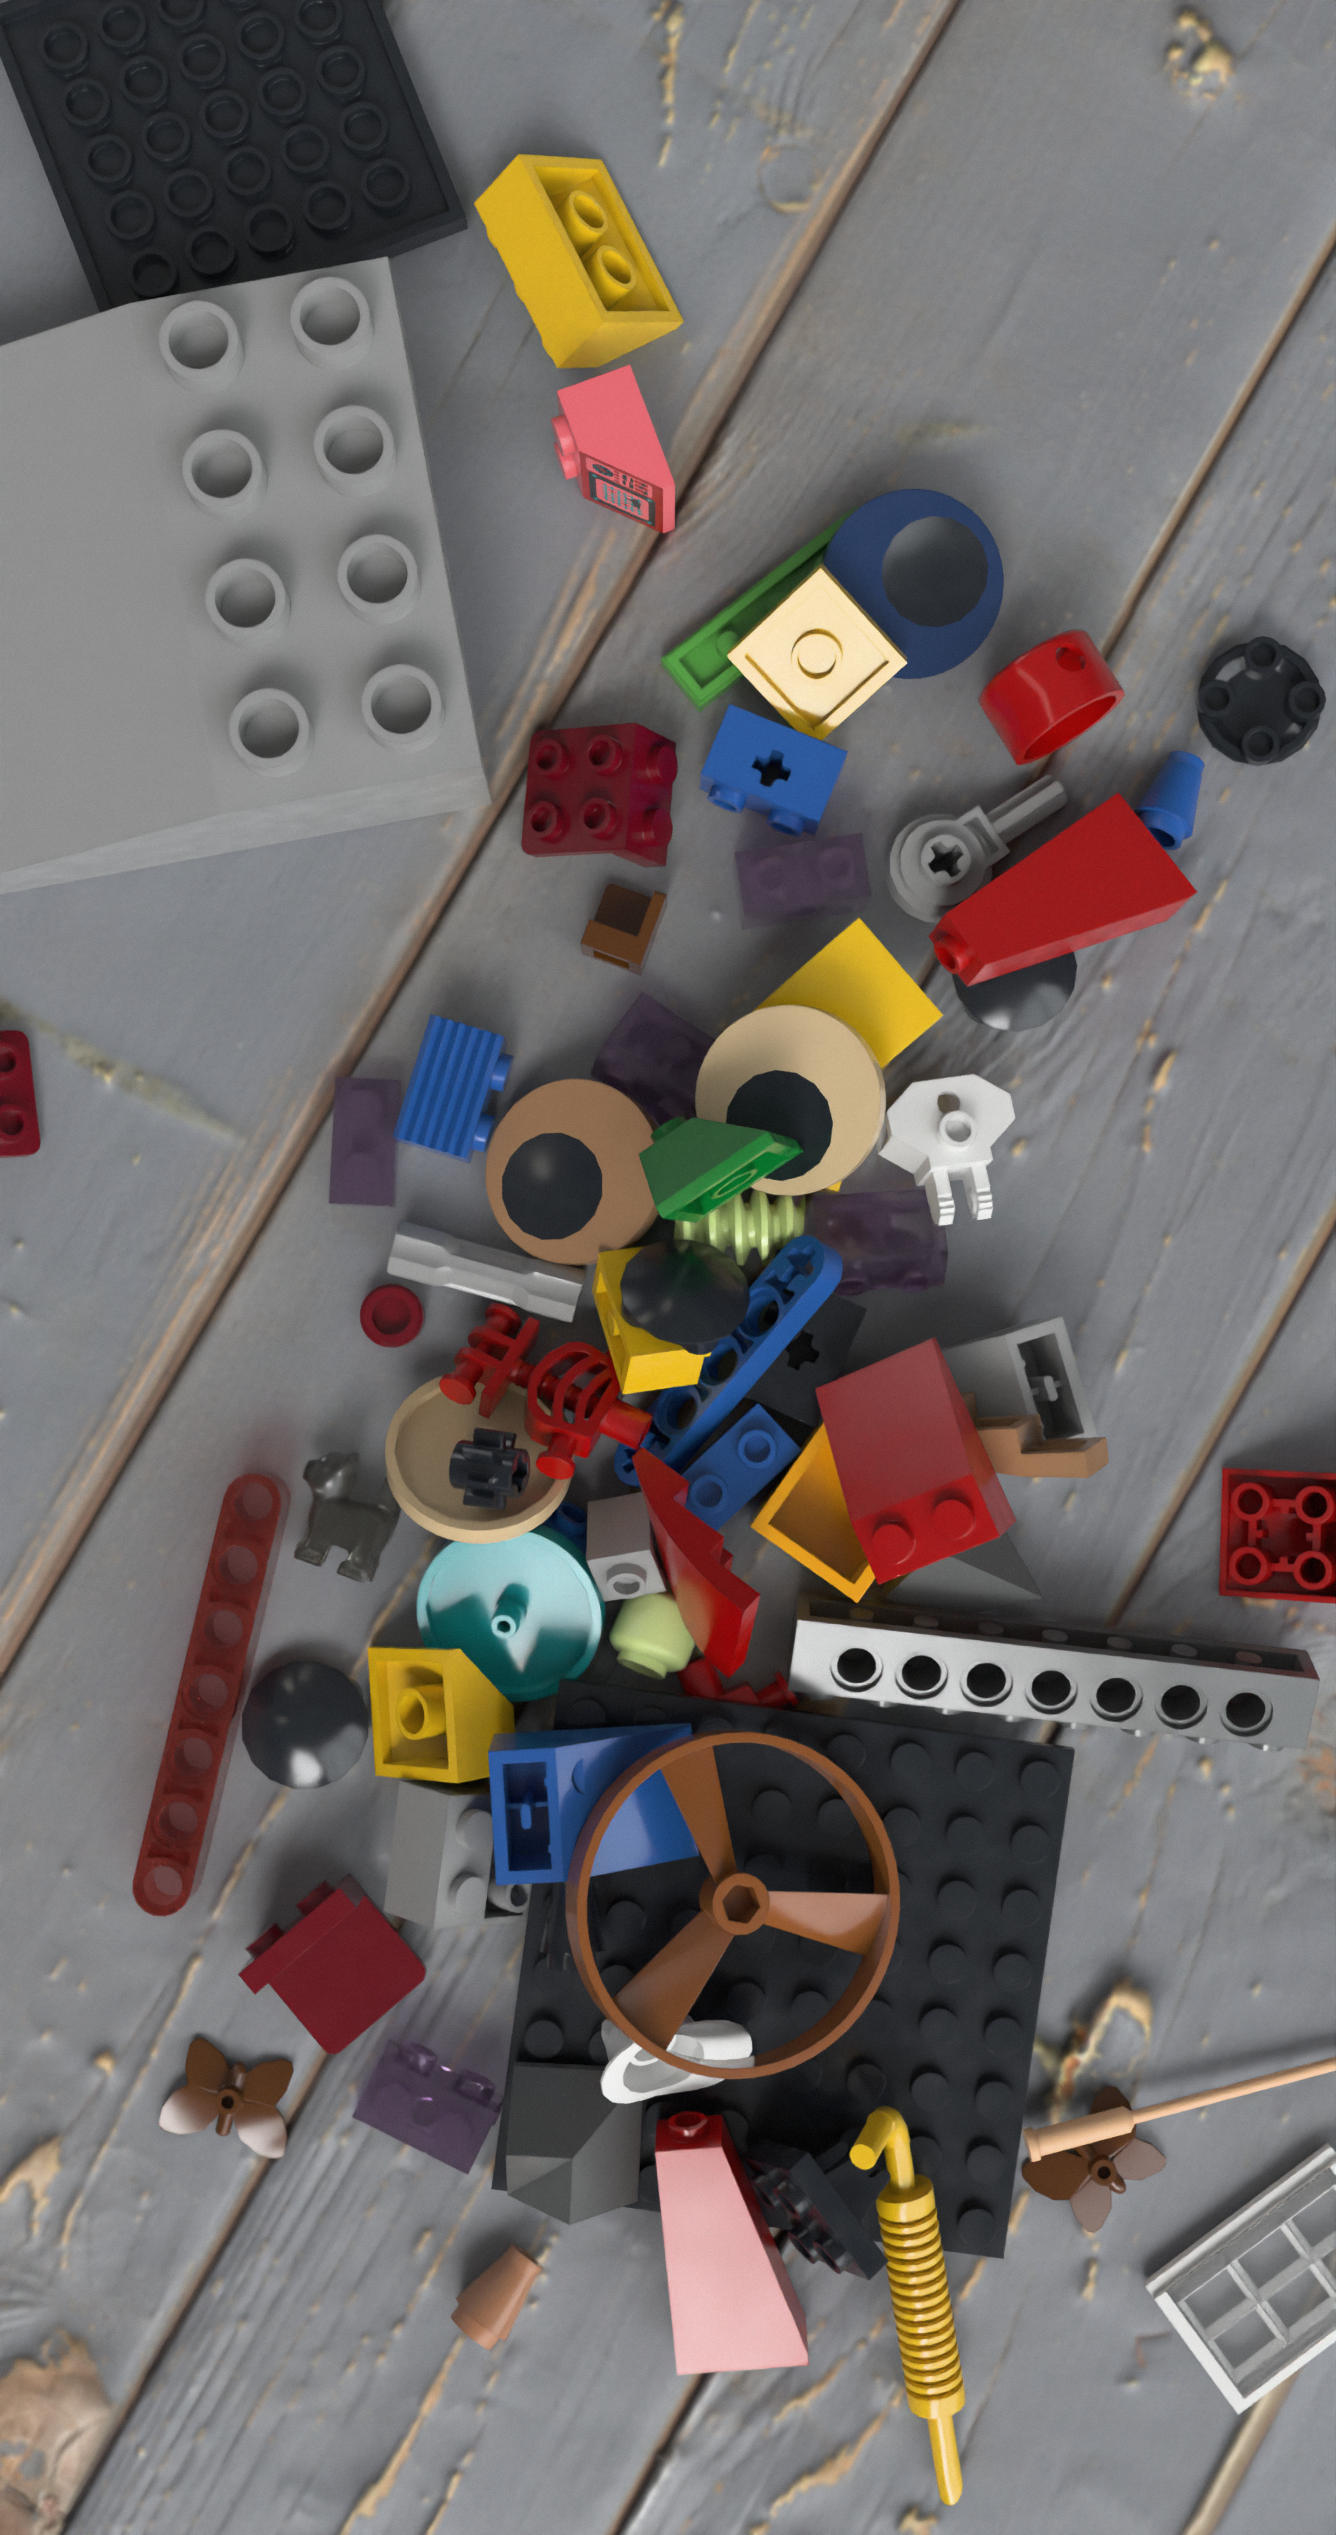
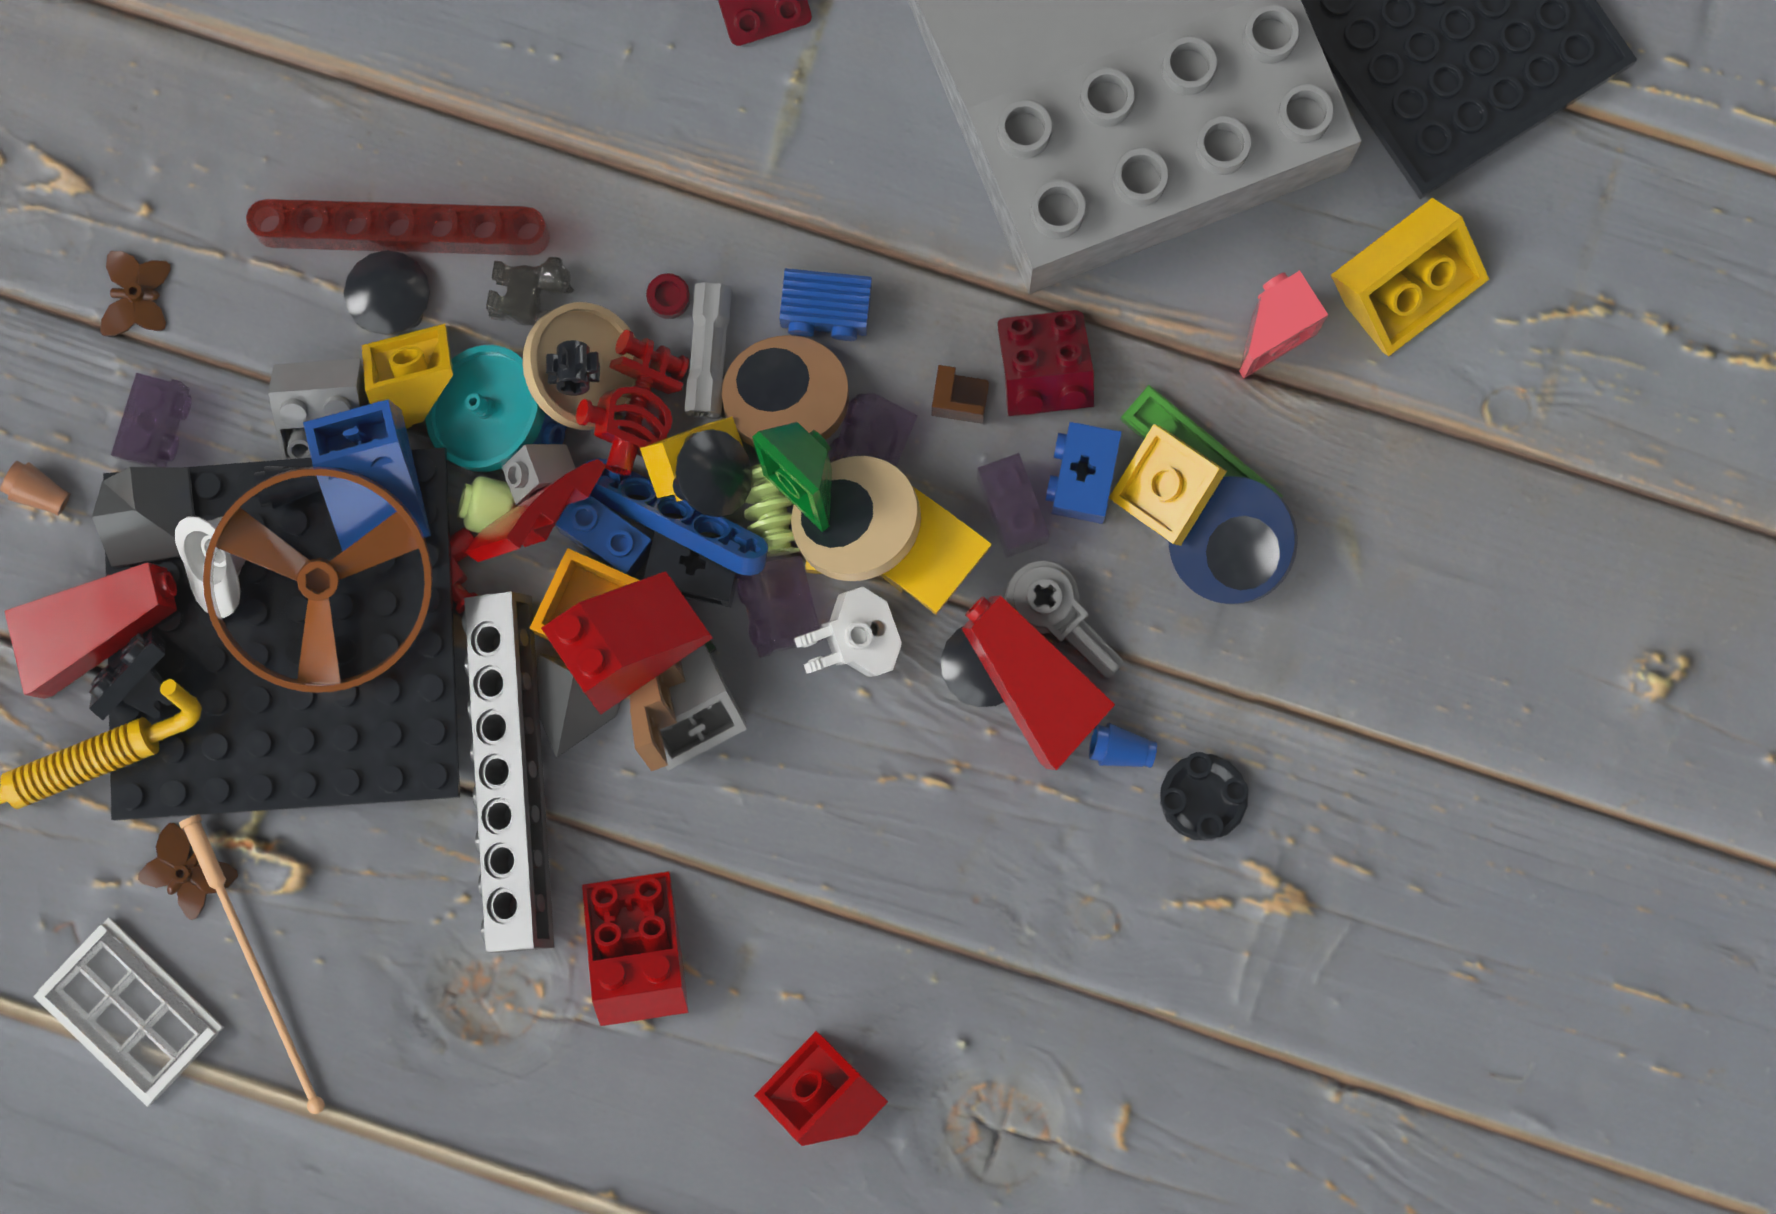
camera: 85 degrees right, 5 degrees down
dark red bracket [238,1873,427,2054] -> none
clear purple plate [329,1077,401,1208] -> none
red piece [978,629,1125,765] -> none

